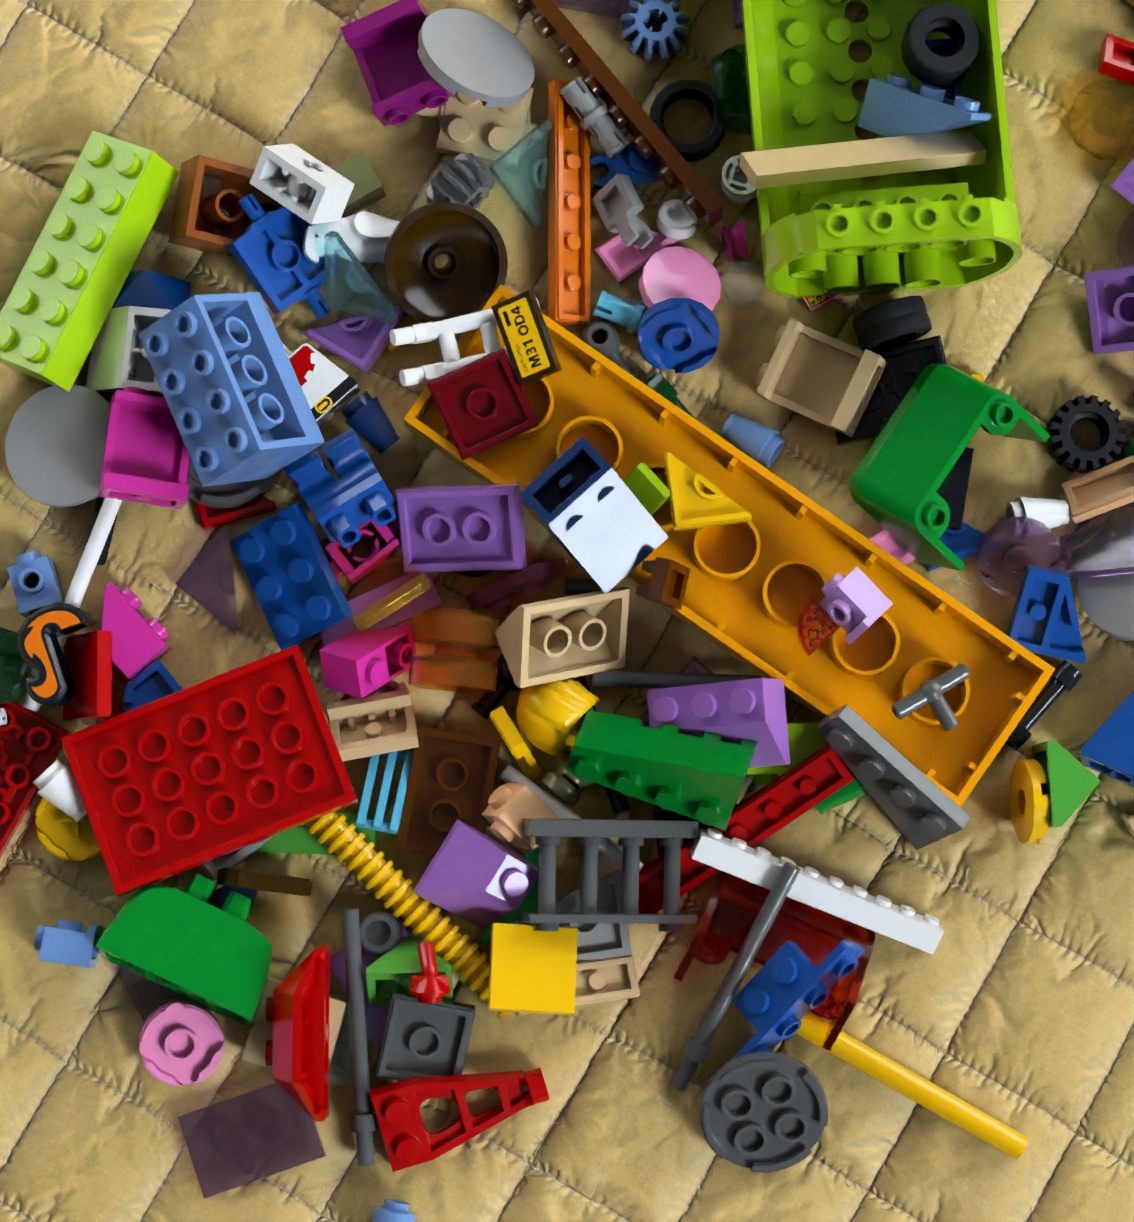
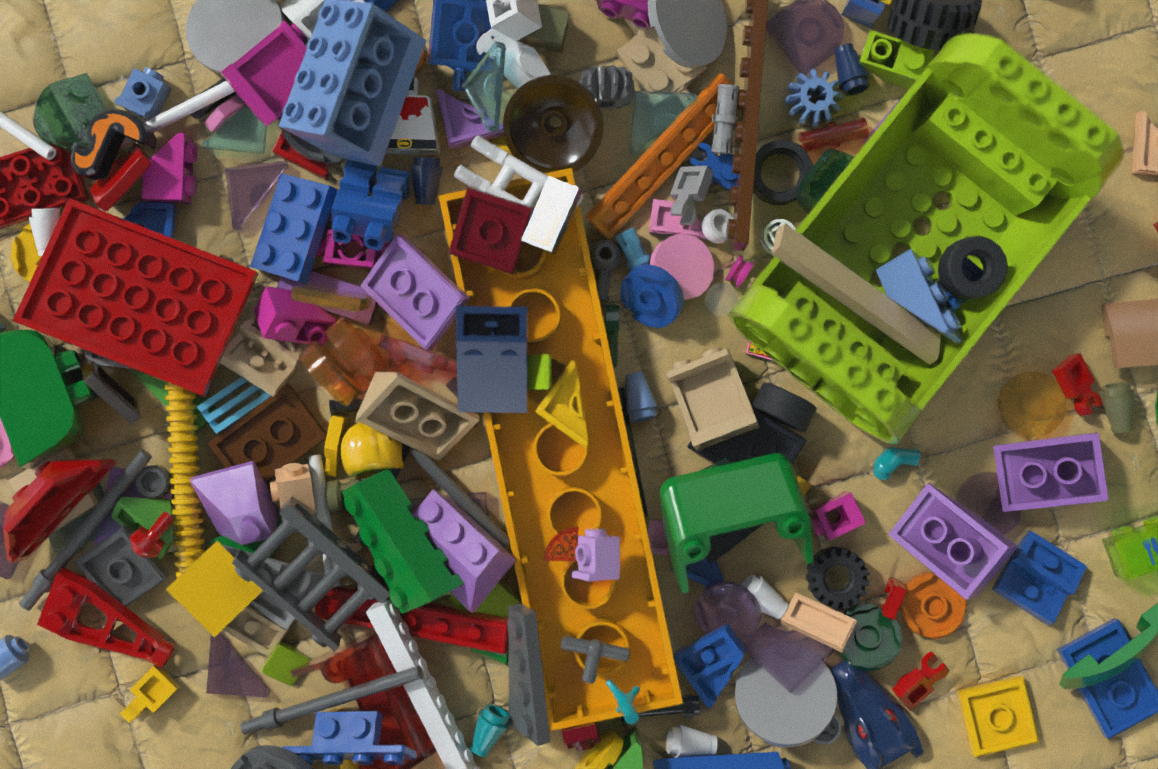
camera: 50 degrees right, 5 degrees up
reddish brown tile [635,557,690,610] -> none
none -> yellow plate [120,665,180,723]
none -> clear light blue tile [202,106,267,154]
none -> bright pink tile [204,94,246,132]
none -> tile [206,632,270,698]
none -> lime slope [261,640,311,687]
none -> teal cone [470,704,510,757]
none -> dark red slope [561,722,601,751]
none -> teal bar [606,679,640,724]
none -> white cone [666,724,717,758]
none -> clear red pin [798,117,869,152]
none -> dark pink brick [810,491,866,540]
none -> teal arm [873,447,920,480]

